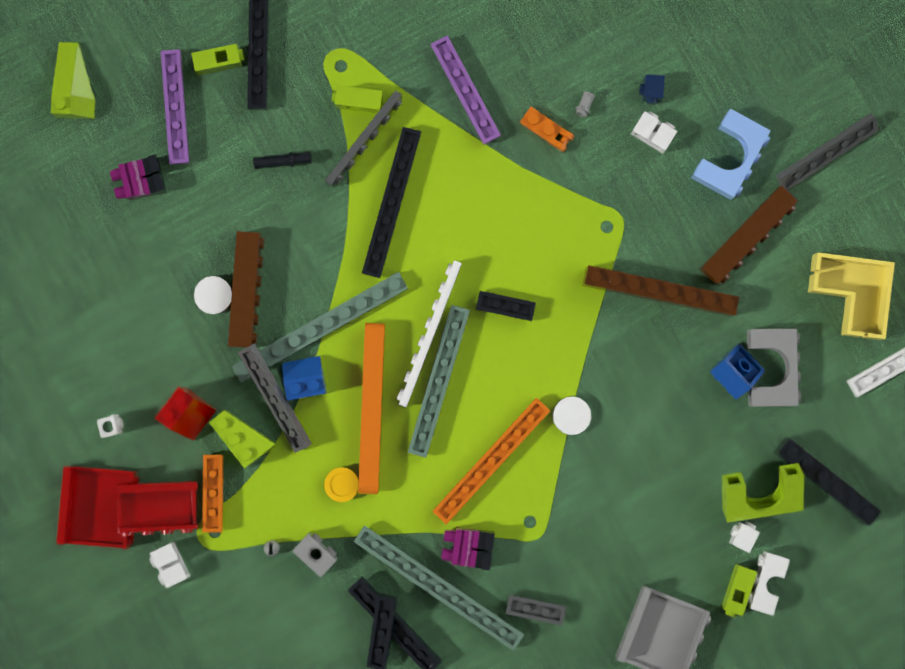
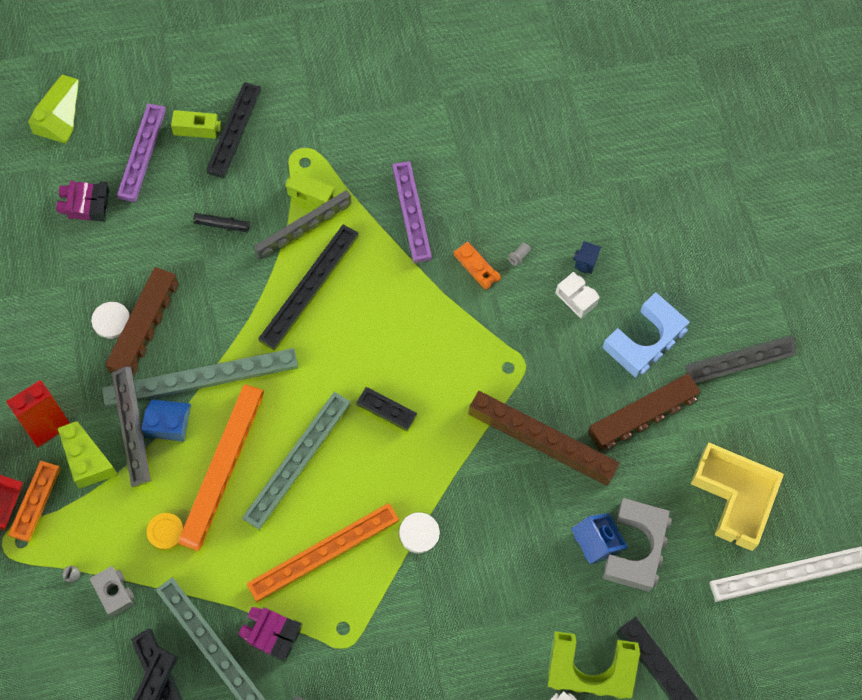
camera: 15 degrees right, 20 degrees down
white plate [397,260,461,407] -> none

